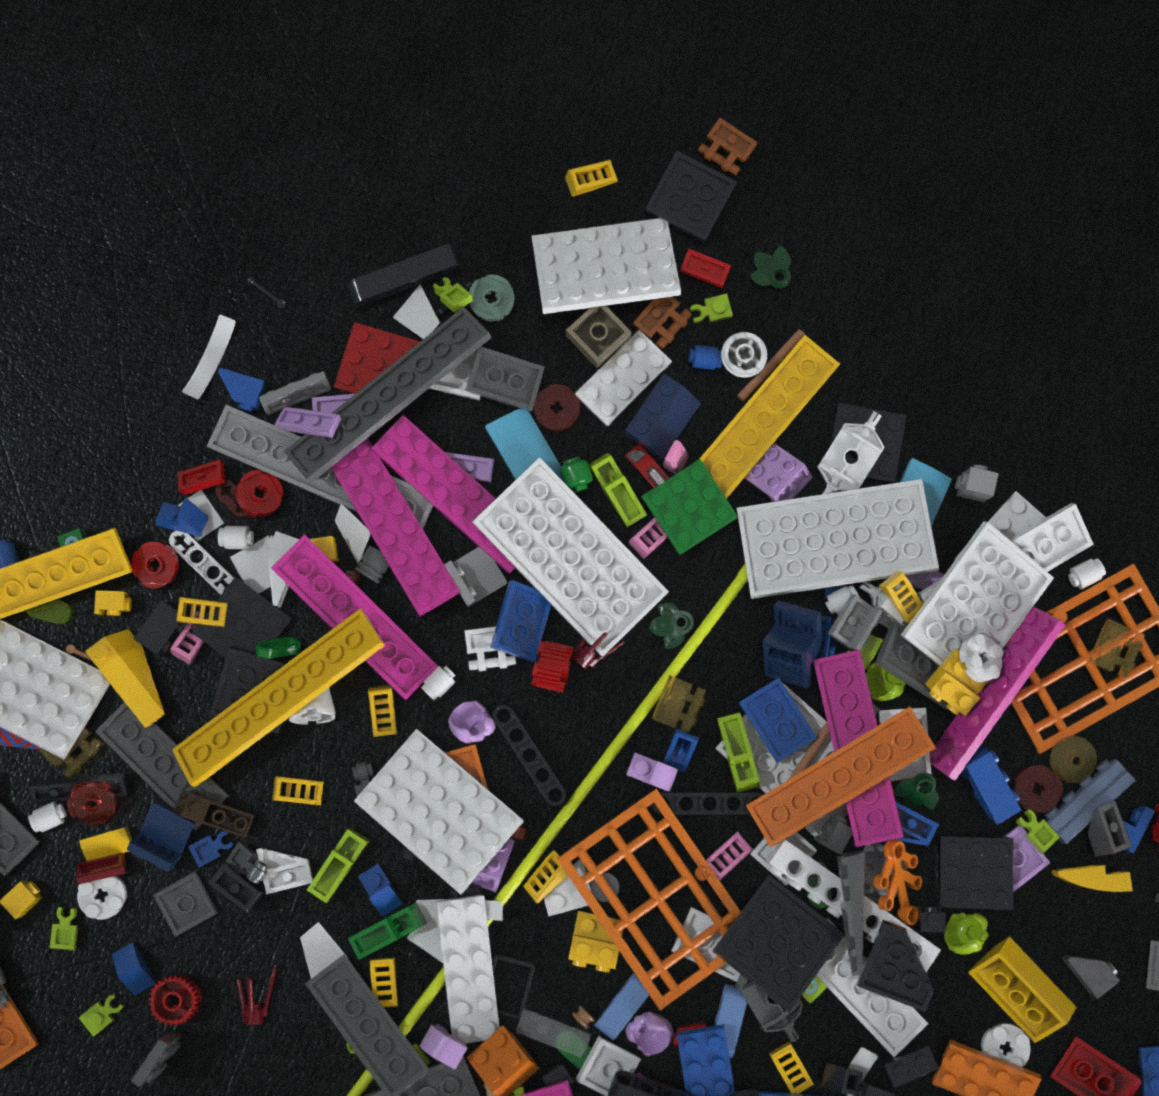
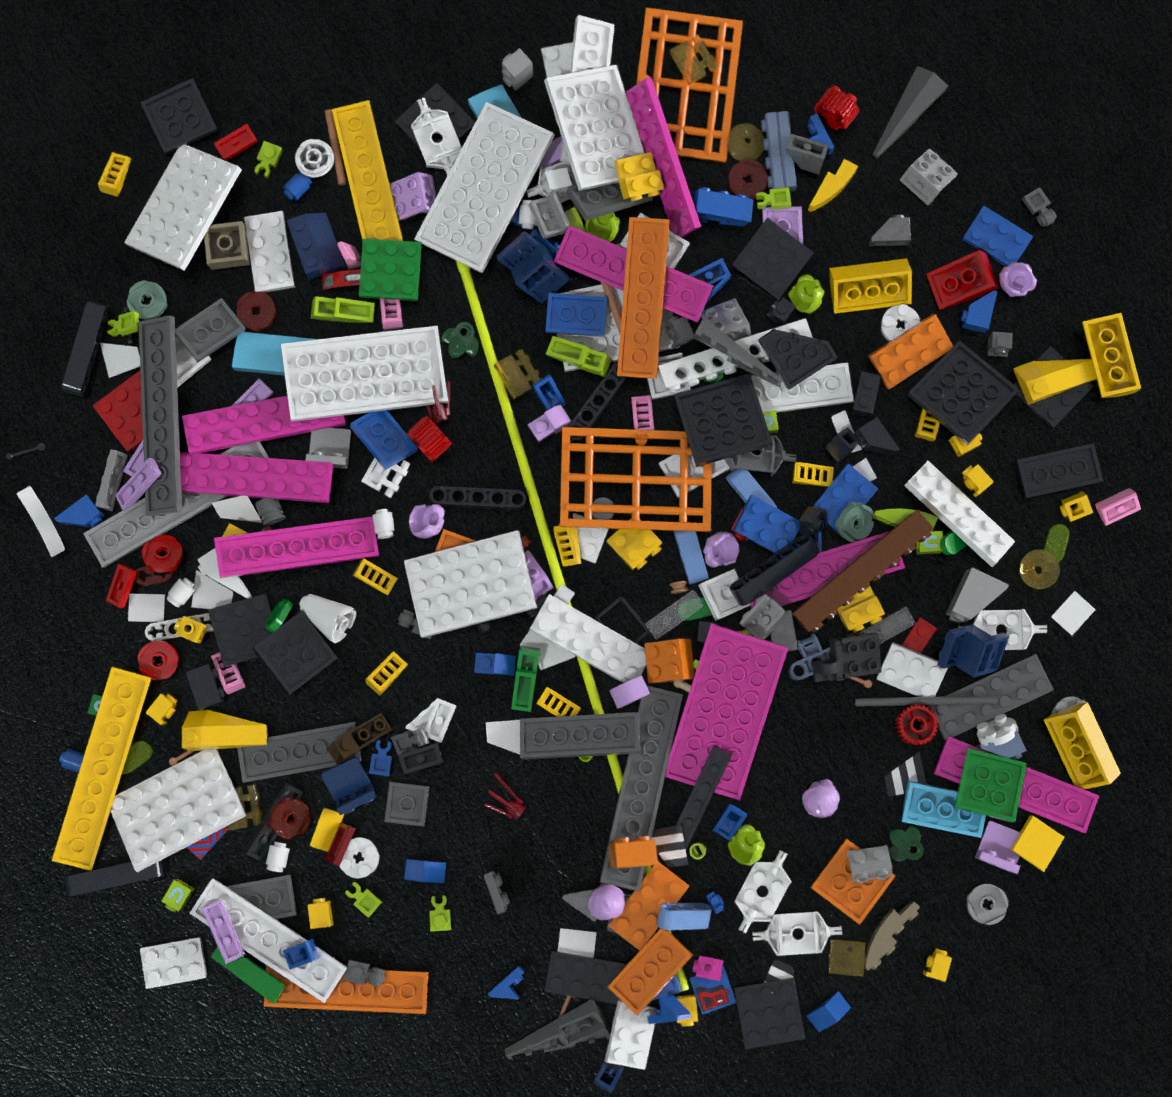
camera: 50 degrees left, 0 degrees up
red brick [149,974,202,1025] -> none
blue slope [156,498,208,537] -> none
yellow plate [172,608,385,788] -> none
yellow slope [176,597,227,627] -> none
lime slope [307,827,370,903] -> none
green head [560,457,593,493] -> none
dark orange plate [633,296,692,349] -> none
dark orange plate [698,118,757,175] -> none
dark green plate [750,246,791,289] -> none
orange plant [873,839,922,925] -> none
yellow slope [879,571,923,623] -> none
dark green plate [893,773,939,810] -> none
white plate [960,634,1003,683] -> none
white brick [1068,558,1106,589] -> none
none -> yellow brick [174,616,208,644]

